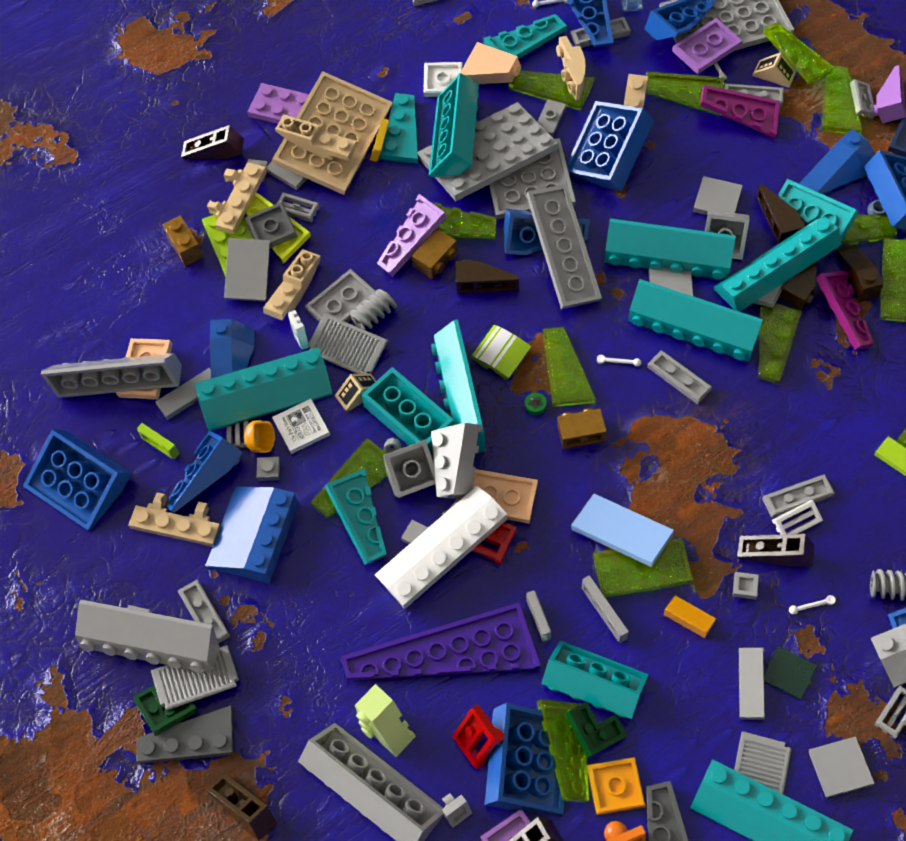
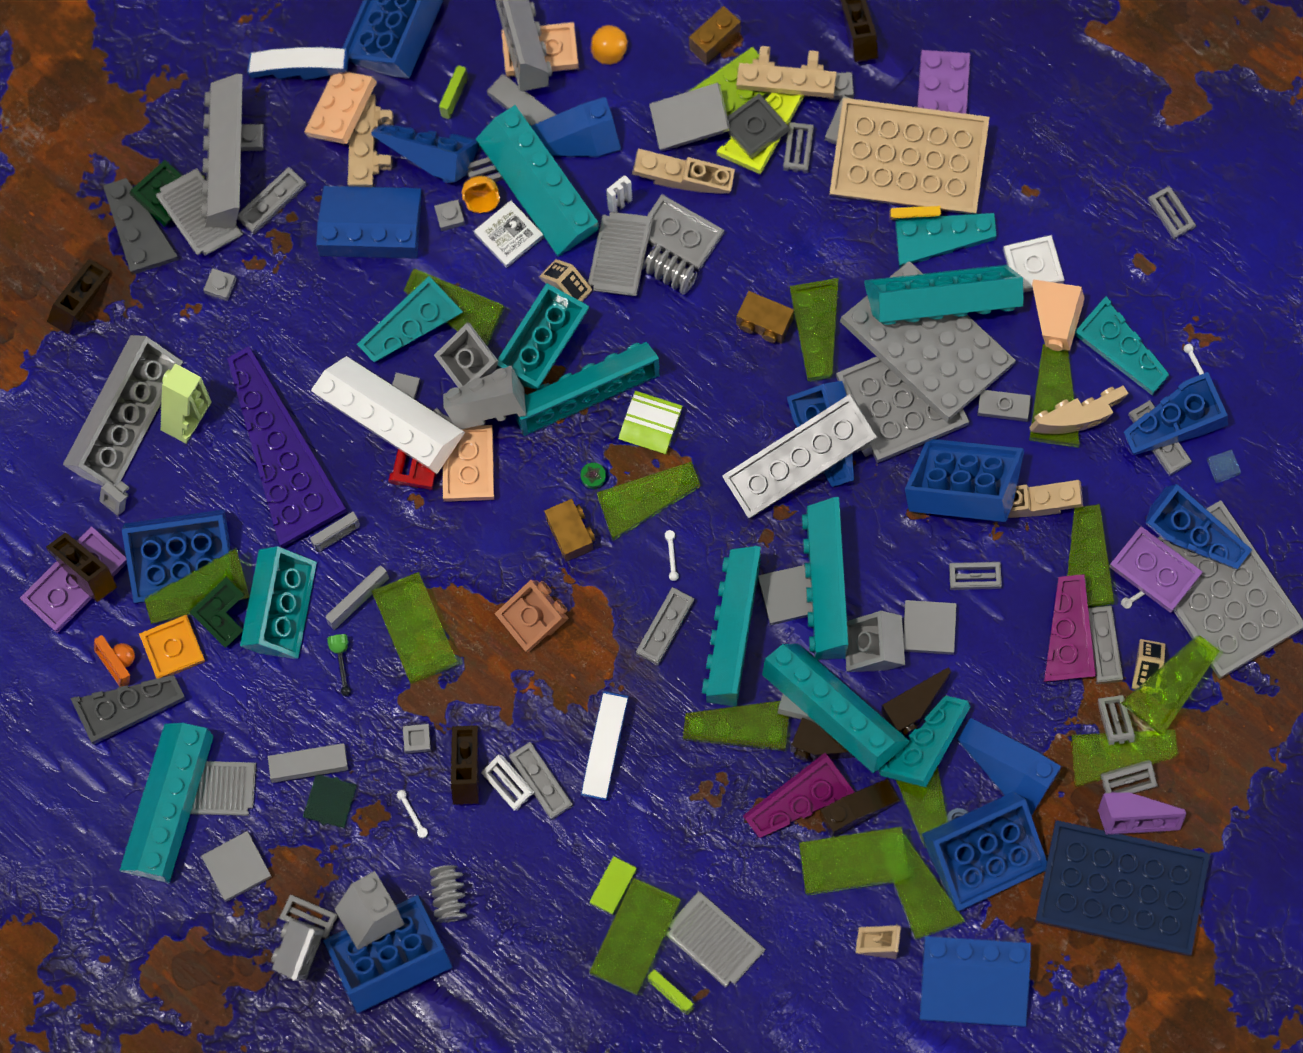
camera: 75 degrees right, 10 degrees up
tan slope [275,114,357,161] -> none
wing [377,194,447,277] -> none
light grey hinge [384,438,402,454] -> none
red plate [452,705,504,769] -> none
dark brown slope [456,260,519,293] -> none
light blue tile [571,494,674,567] -> none
light orange slope [664,596,716,638] -> none
none -> light grey plate [203,268,237,301]
none -> white slope [247,47,349,80]
none -> light nougat plate [304,72,377,144]
none -> hinge [327,634,351,696]
none -> nougat plate [494,580,569,652]
none -> white slope [581,691,629,800]
none -> light orange hair [591,25,628,65]
none -> light grey tile [949,562,1001,590]
none -> light grey tile [1098,695,1135,746]

